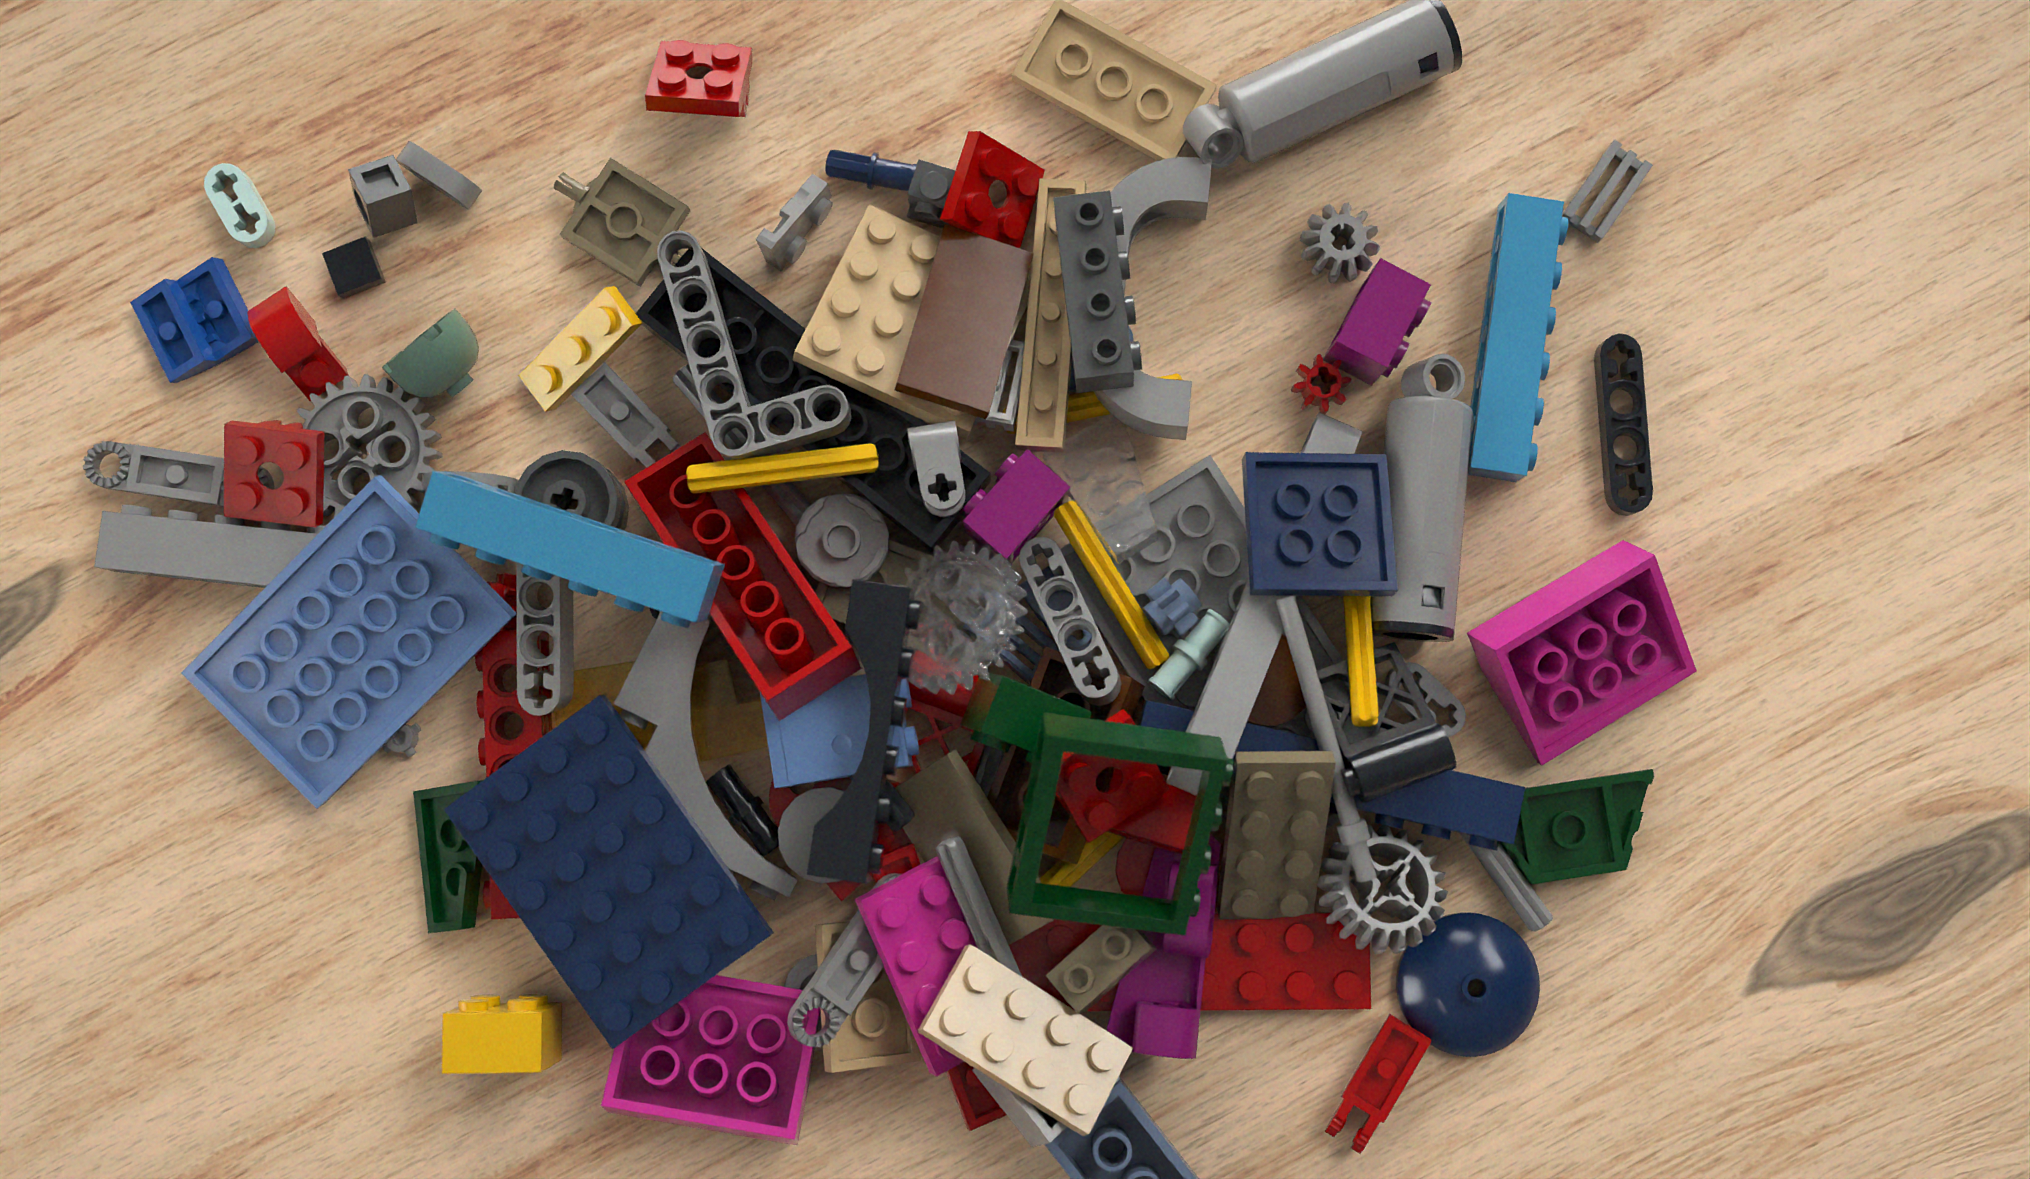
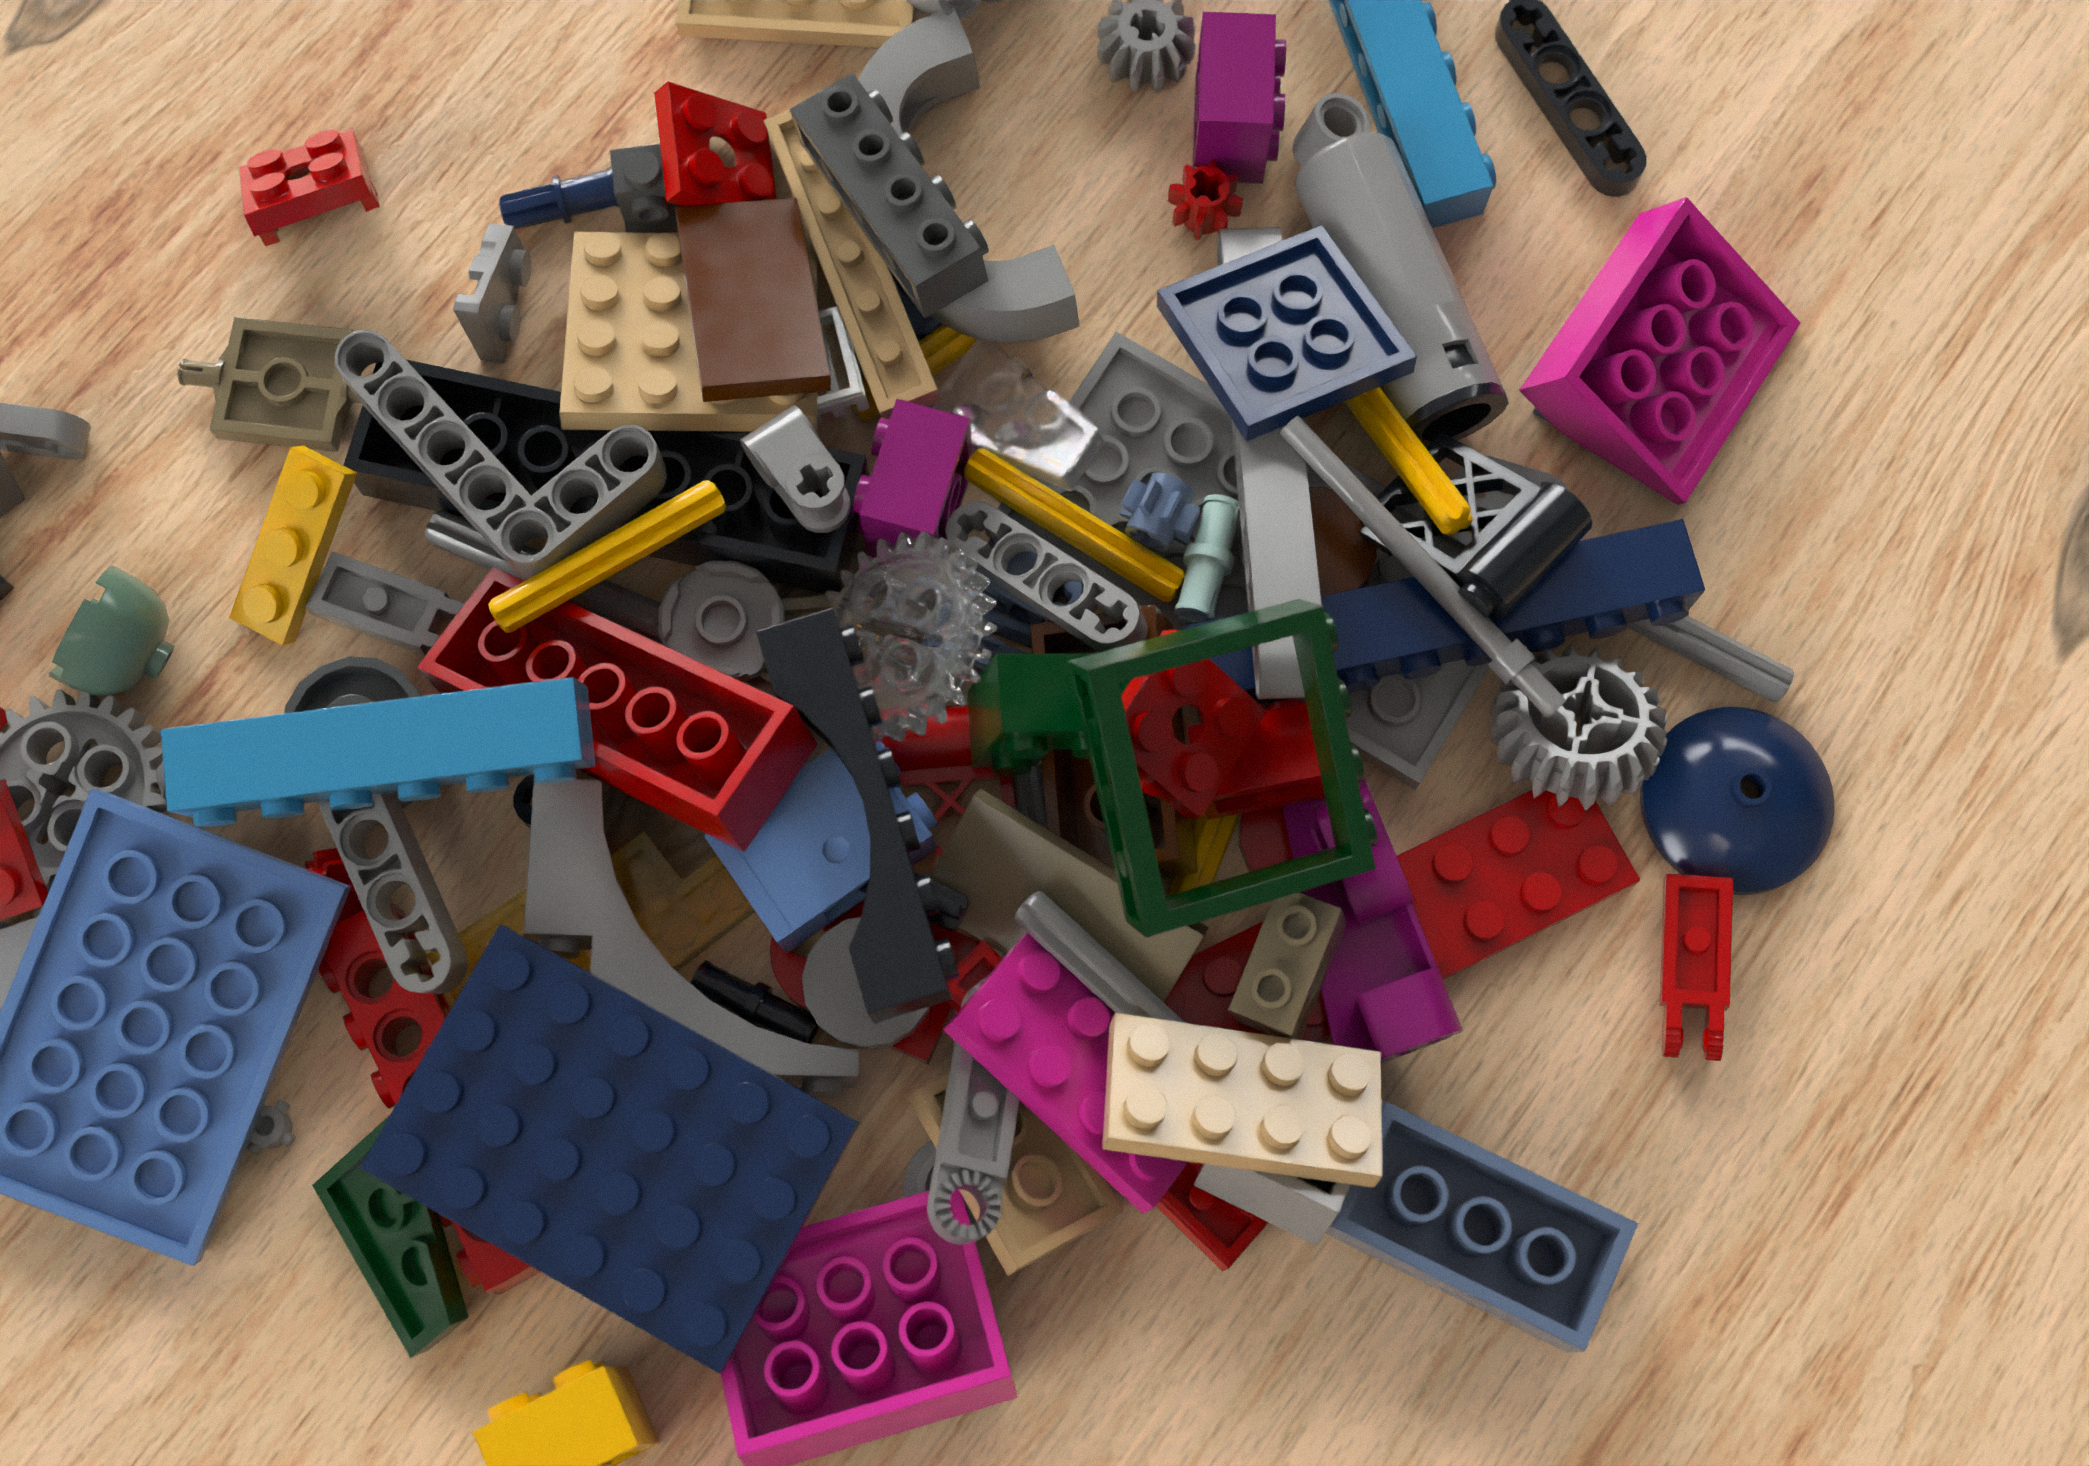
camera: 25 degrees left, 10 degrees down
dark tan plate [1216,751,1336,919] -> none
dark green wing [1500,769,1654,884] -> none

